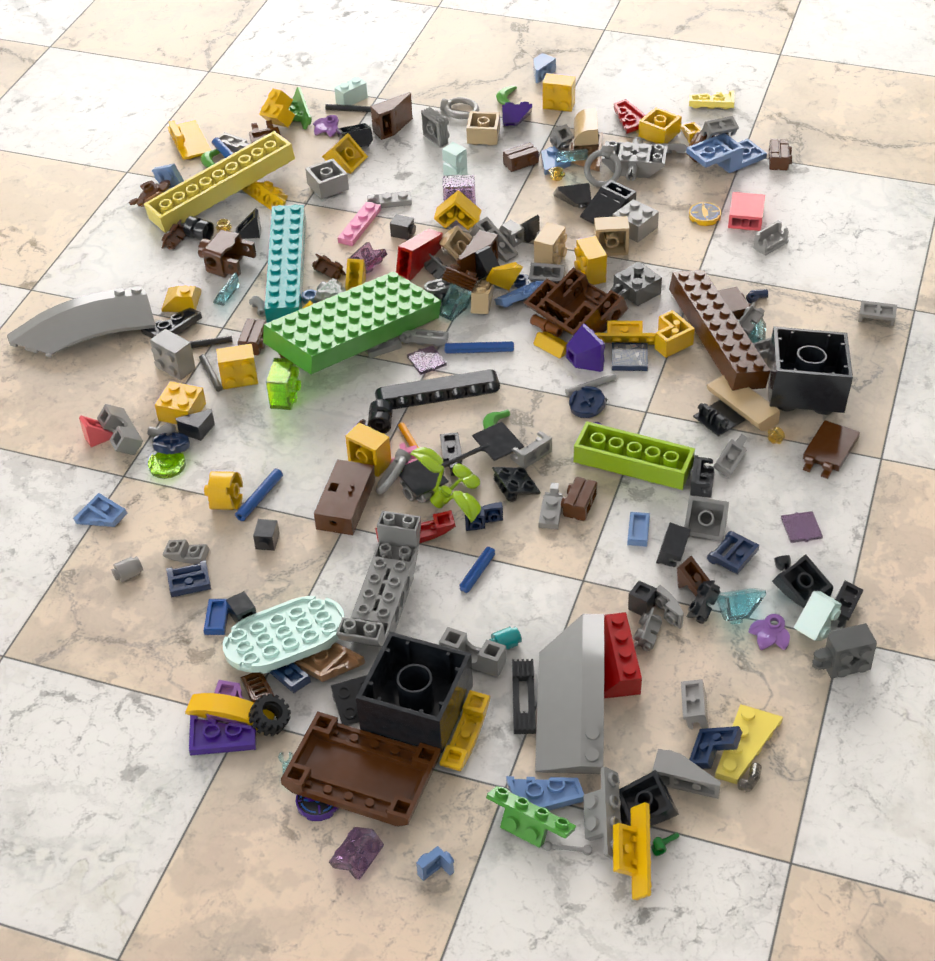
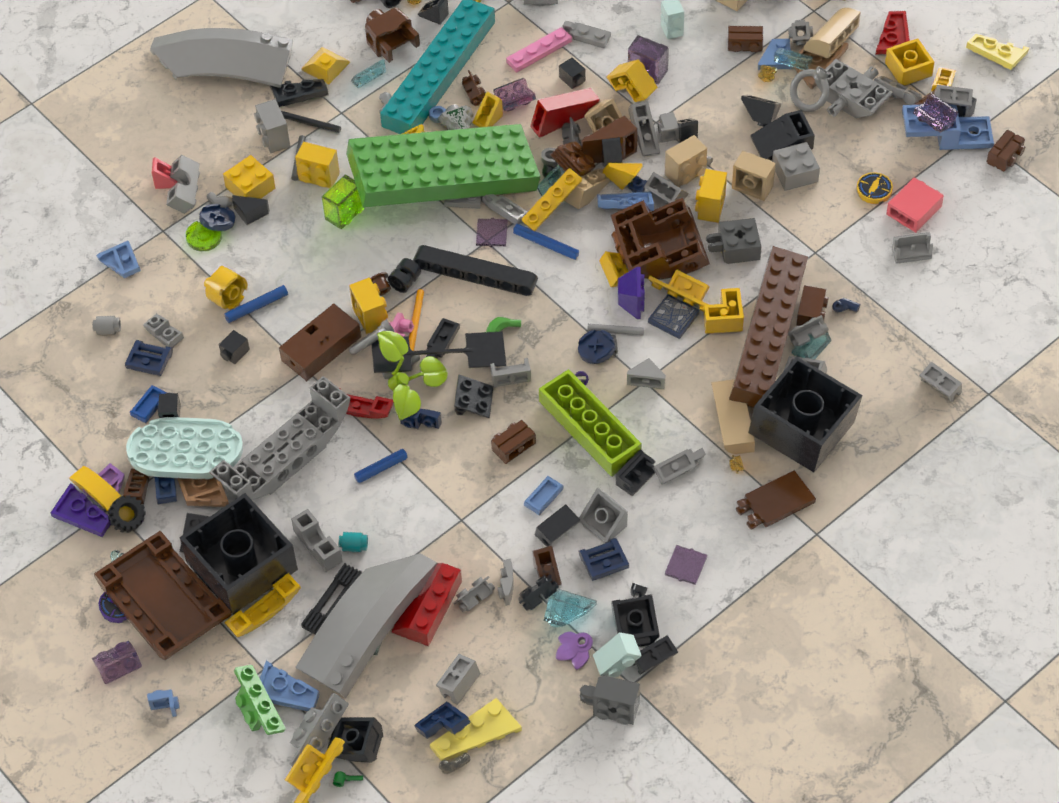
camera: 30 degrees right, 10 degrees up
brick [237,318,267,356] -> none
light grey hinge [538,483,563,530] -> none
light grey hinge [543,841,592,855] -> none
black panel [628,581,657,616] -> none
light grey slope [652,749,721,799] -> none
black hinge [693,400,746,437] -> none
none -> yellow bracket [521,168,582,231]
none -> light grey slope [627,358,666,389]
none -> clear purple bracket [913,93,958,133]

